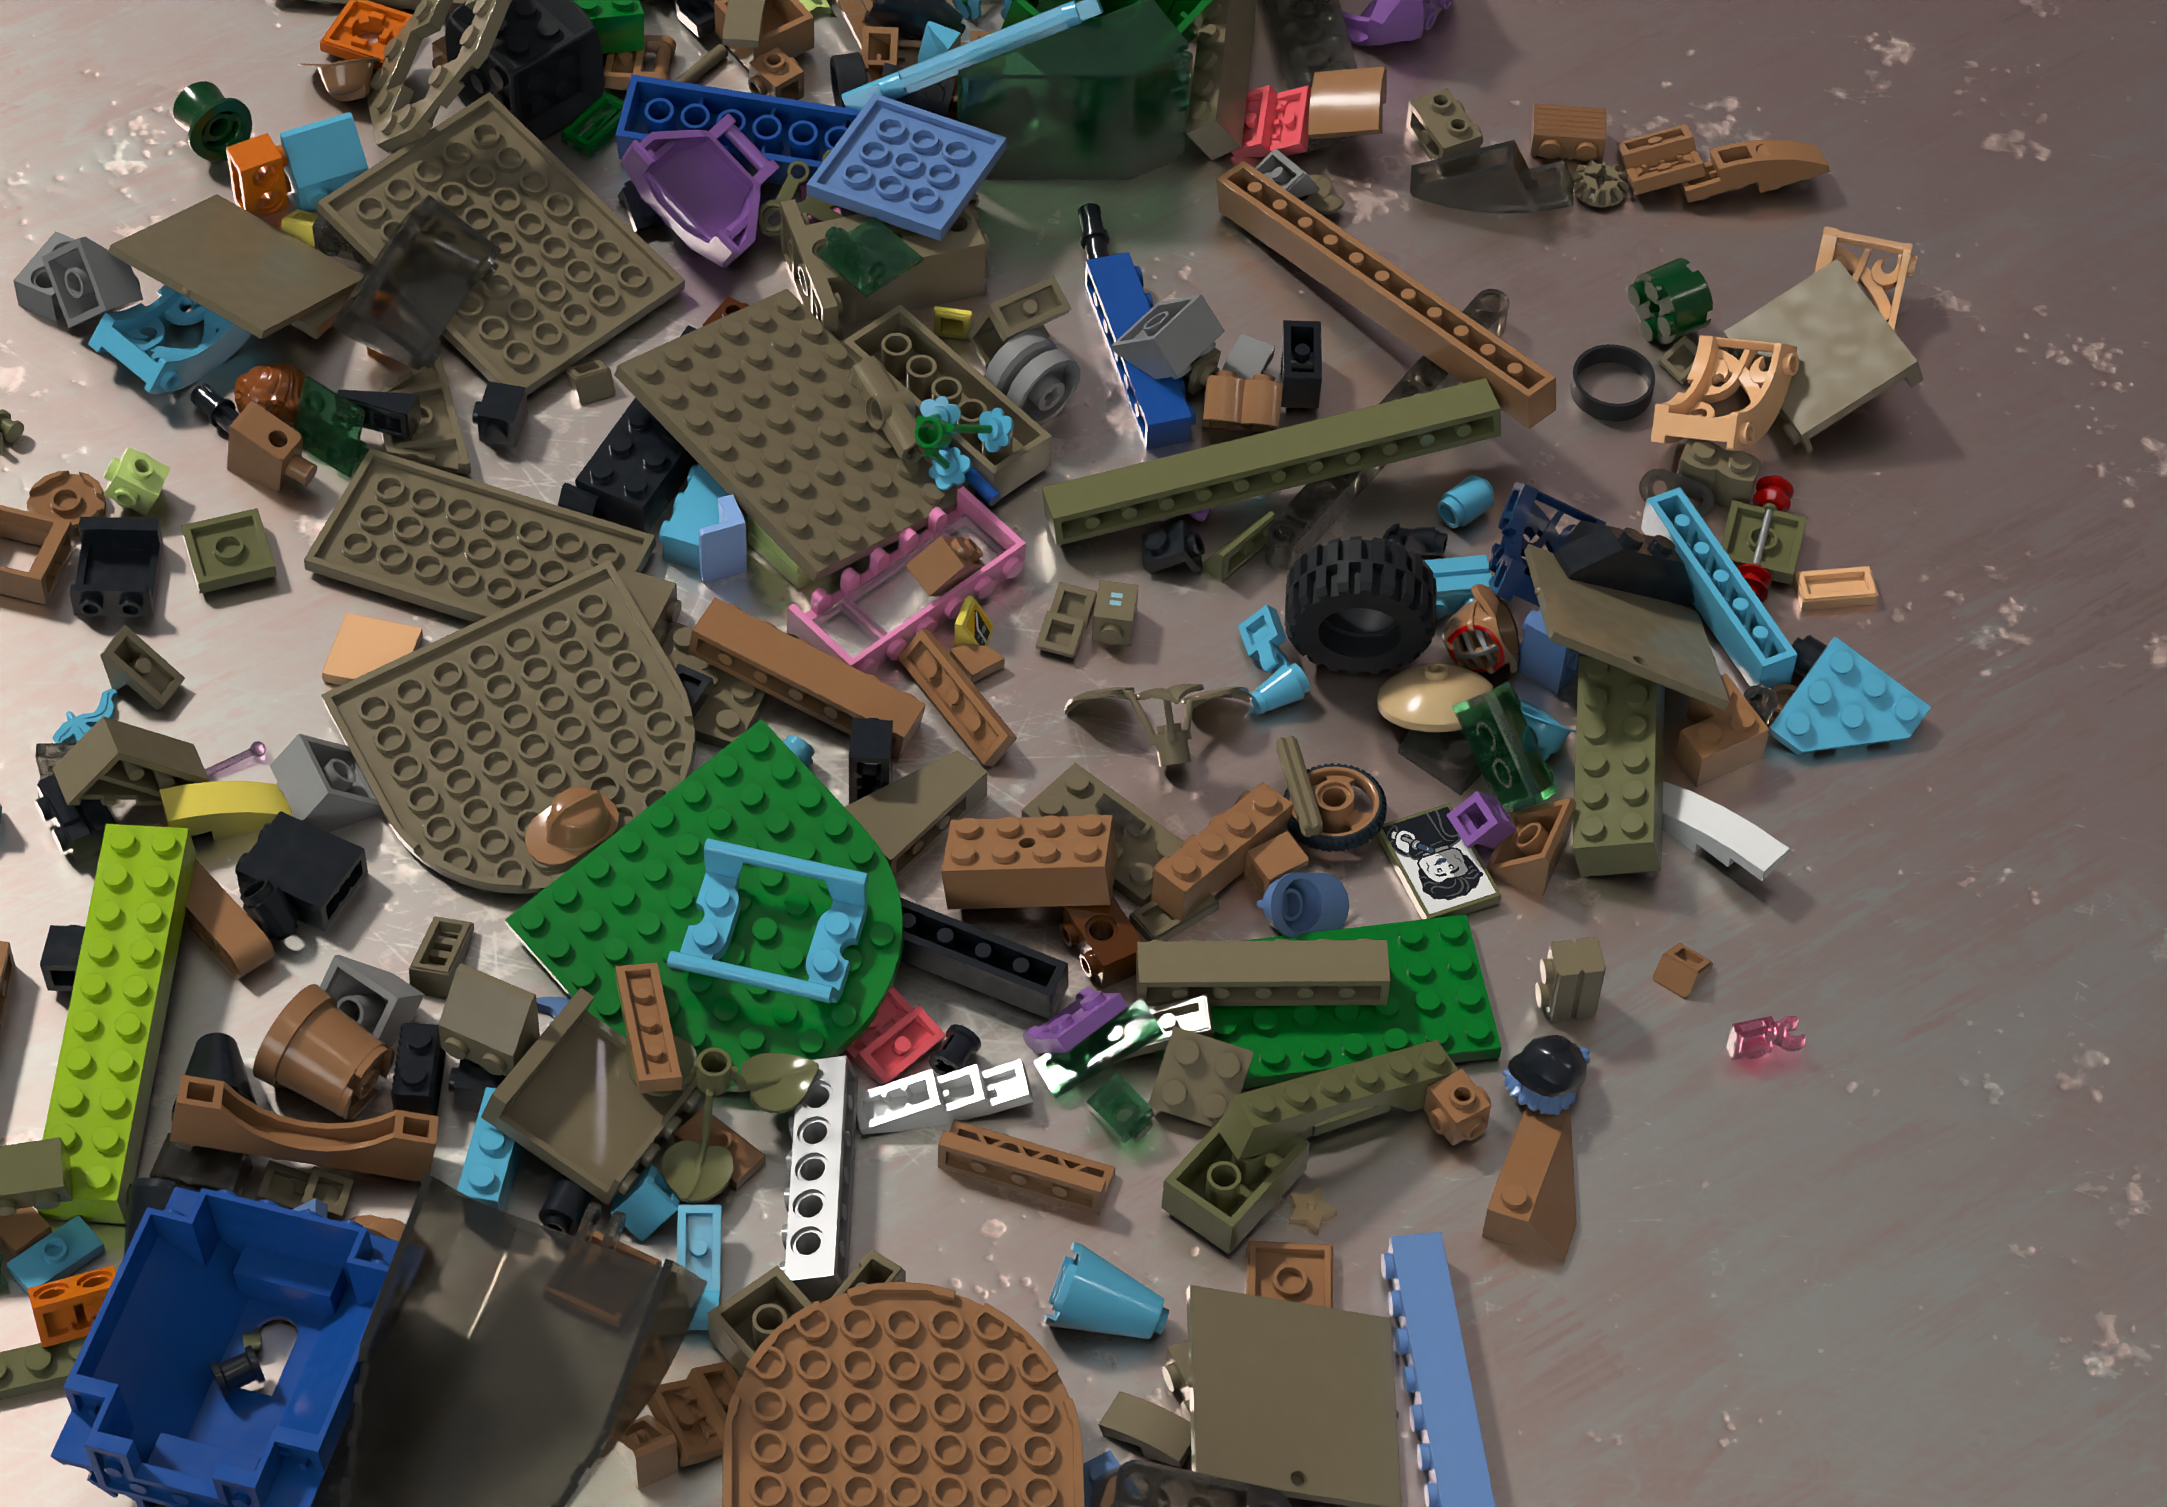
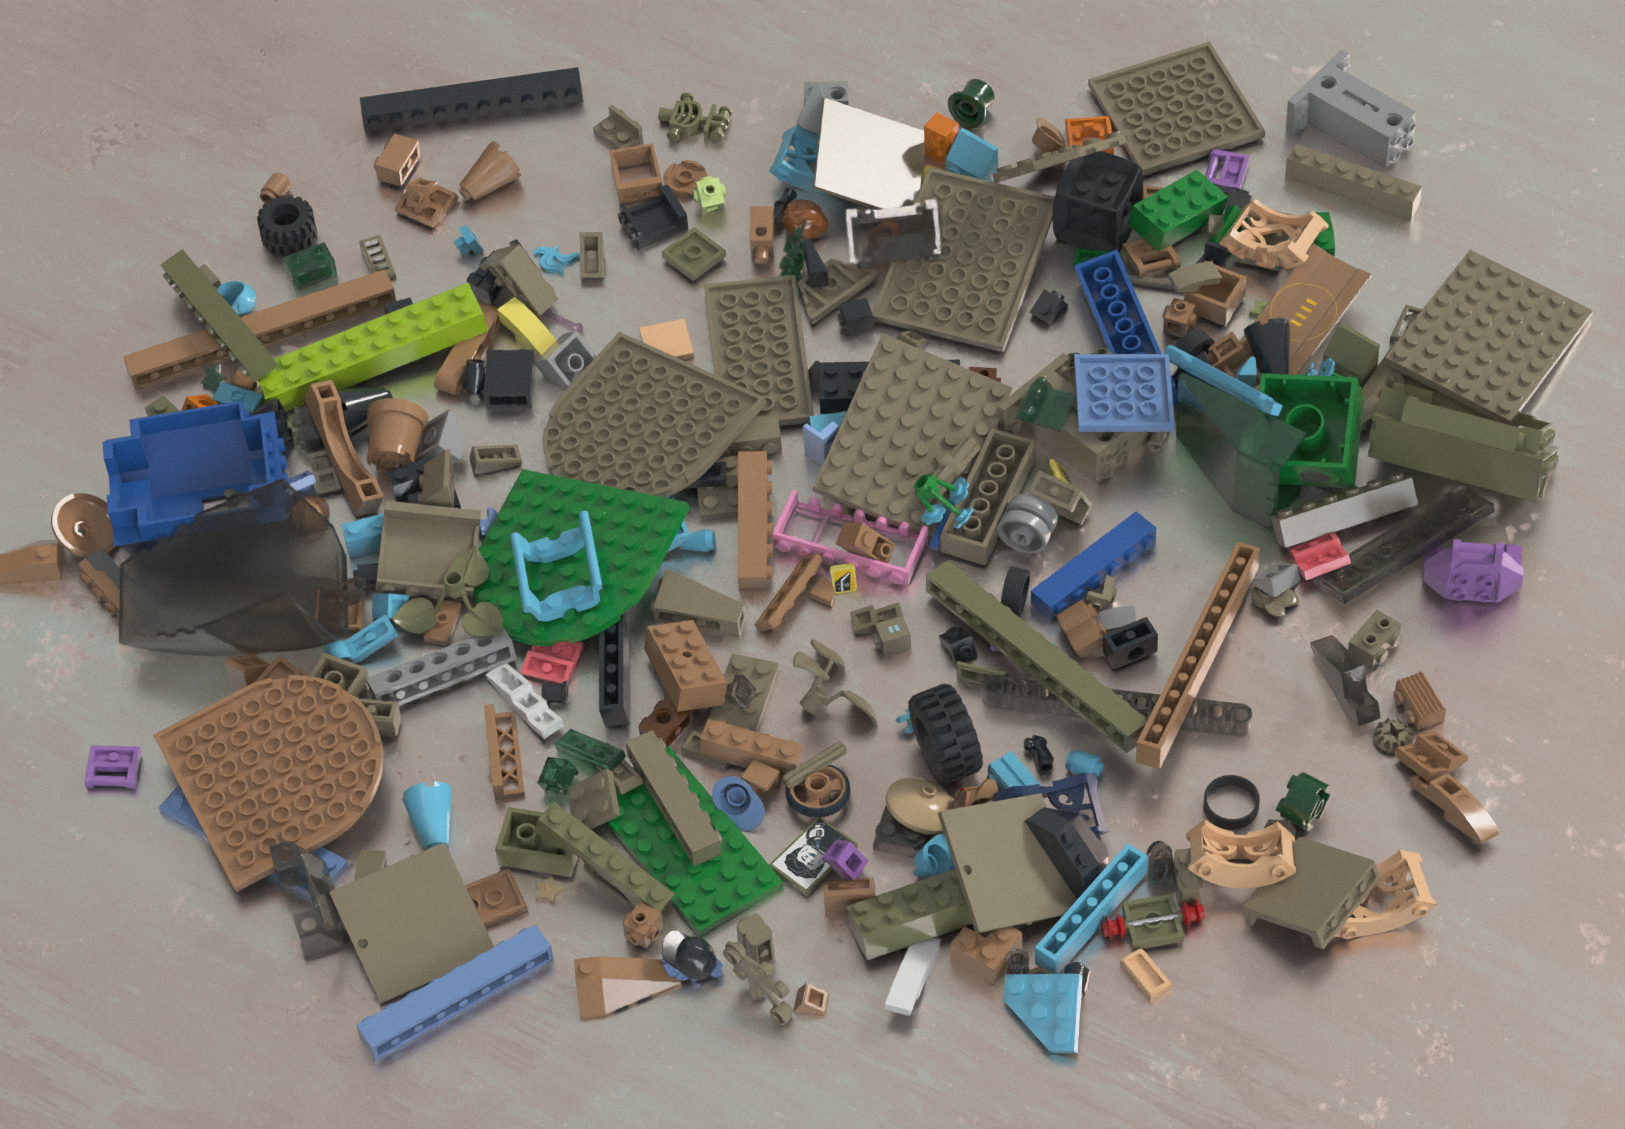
camera: 70 degrees right, 0 degrees up
black bush [209,1345,266,1399] -> none
medium nougat piece [525,786,619,865] -> none
medium nougat plate [615,962,682,1094] -> none
medium lavender piece [622,113,780,268] -> none
black brick [849,718,893,804] -> none
medium lavender plate [1023,987,1128,1053] -> none
black pin [1077,203,1110,260] -> none
light grey slope [1110,294,1225,379] -> none
medium azure cone [1250,663,1311,714] -> none
medium nougat slope [1308,66,1387,139] -> none
clear green slope [1452,681,1558,814] -> none
clear pink plate [1727,1016,1806,1060] -> none
none -> dark tan plant [723,941,793,1025]
none -> black tyre [1001,566,1031,614]

